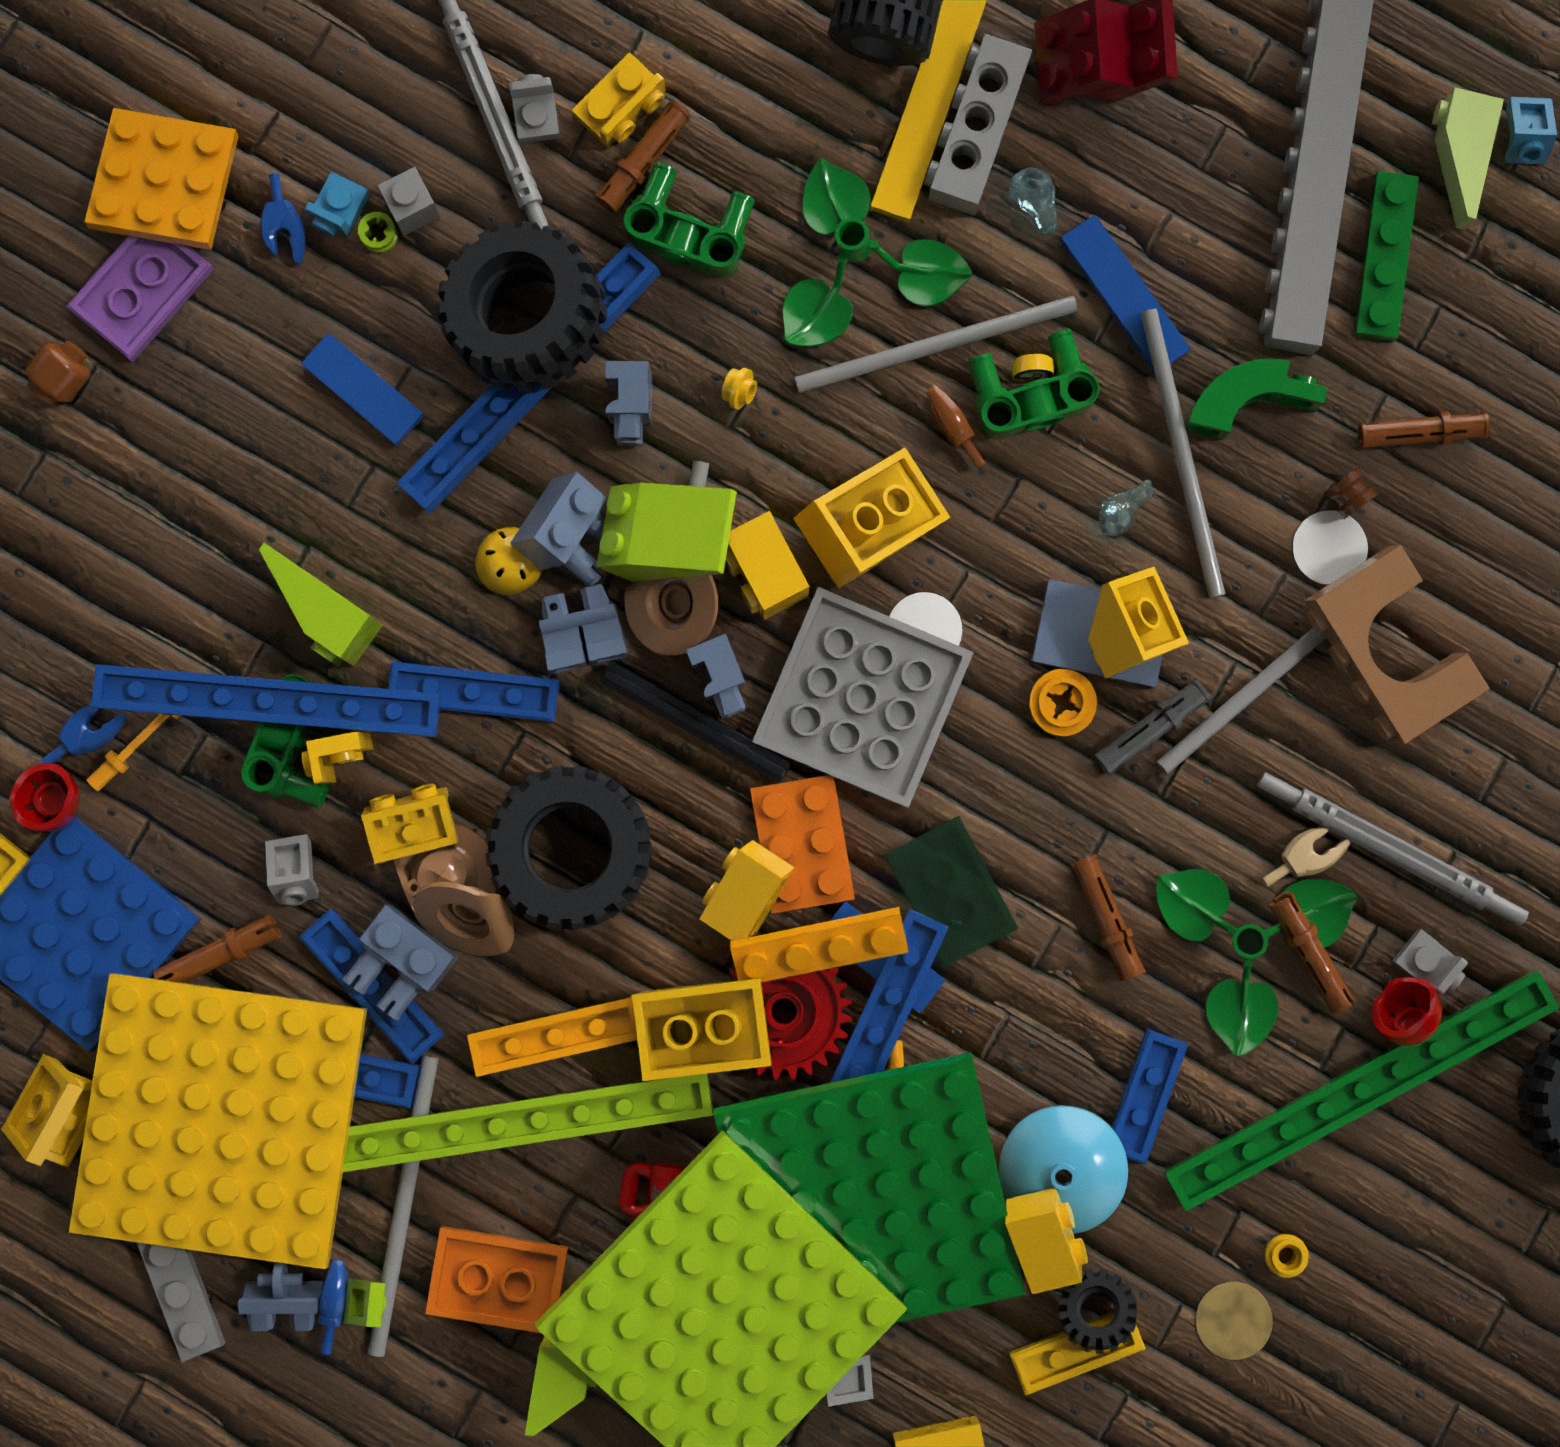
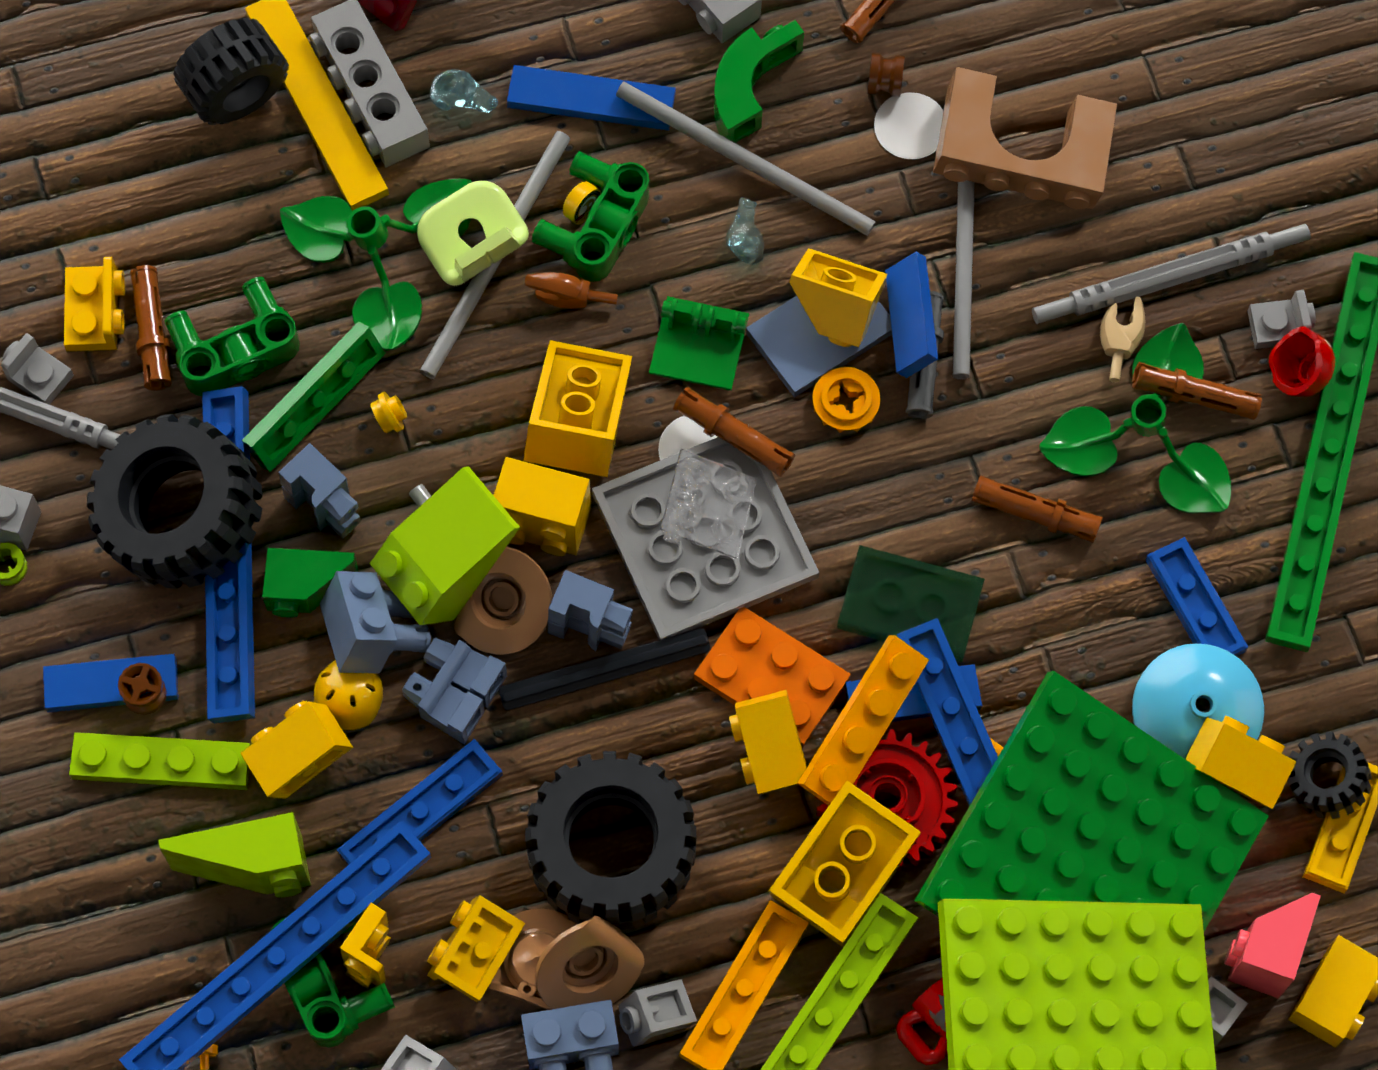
camera: 45 degrees left, 15 degrees down
none -> lime plate [69,732,251,790]
none -> reddish brown wheel [118,663,167,715]
none -> yellow brick [240,701,353,799]
none -> green plate [242,321,386,472]
none -> green slope [262,548,358,618]
none -> yellowish green piece [417,181,529,286]
none -> light grey bracket [618,979,697,1046]
none -> green hinge [649,296,749,391]
none -> clear hinge [660,449,757,559]
none -> dark orange pin [673,387,795,477]
none -> blue tile [885,251,938,378]
none -> coral slope [1224,893,1321,999]

